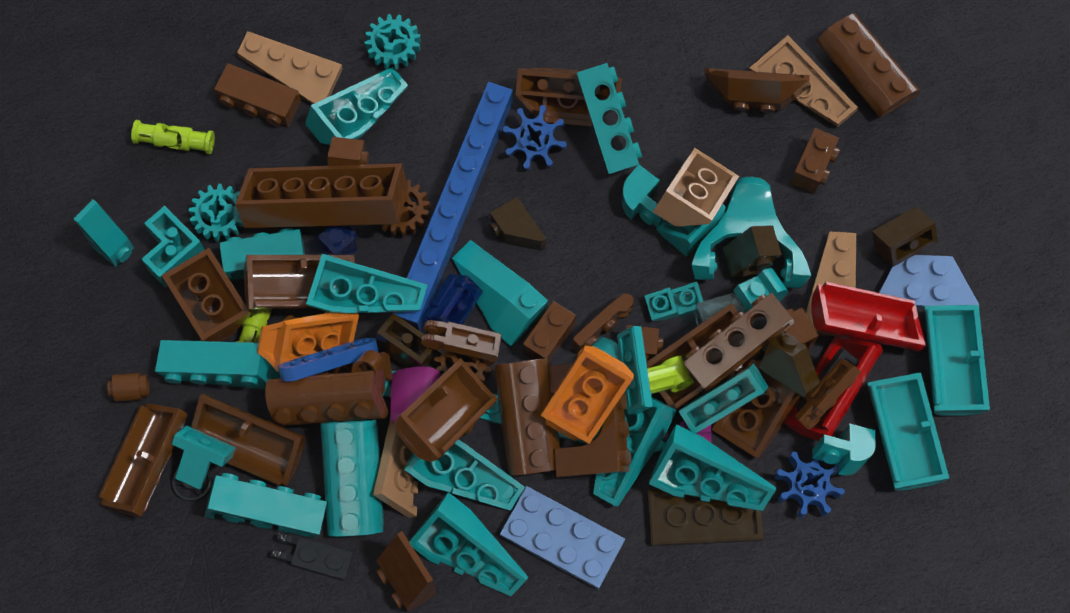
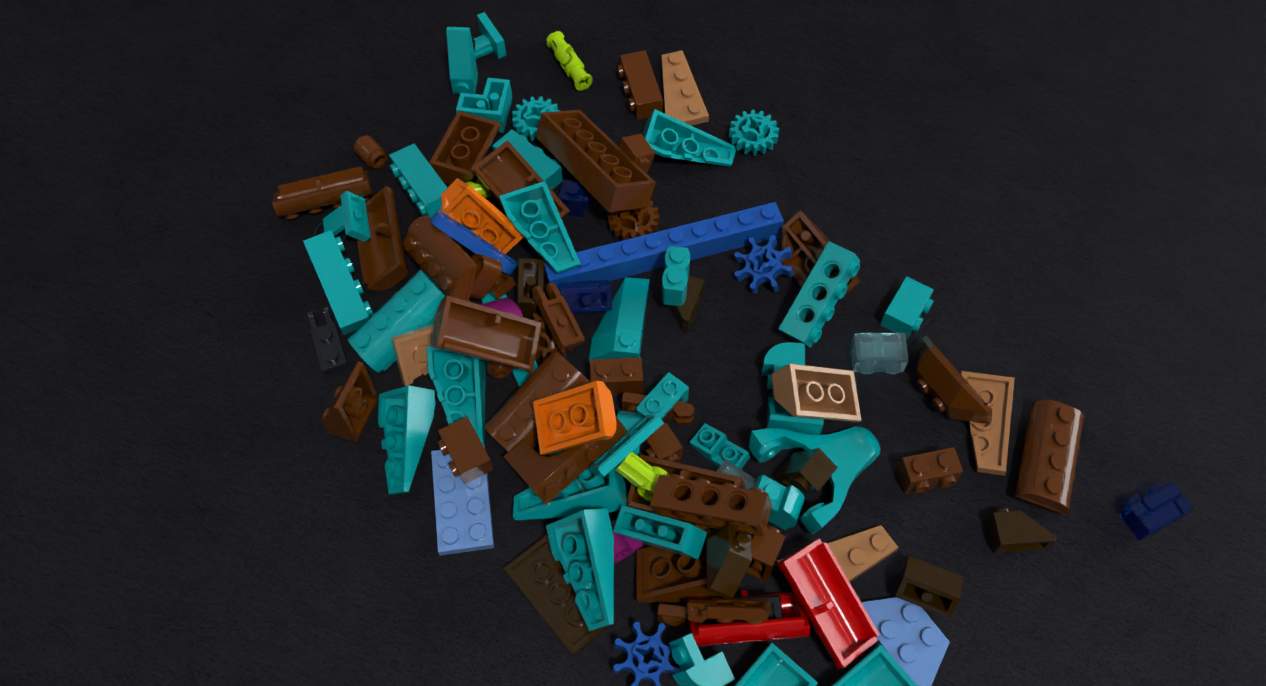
camera: 55 degrees right, 10 degrees down
none -> reddish brown brick [437,417,493,485]
none -> teal piece [471,12,506,59]
none -> teal bracket [636,372,689,420]
none -> reddish brown tile [657,604,687,626]
none -> teal brick [662,246,690,306]
none -> clear light blue brick [850,333,909,374]
none -> teal brick [881,276,934,339]
none -> dark brown slope [986,508,1056,553]
none -> clear blue brick [1120,482,1193,541]

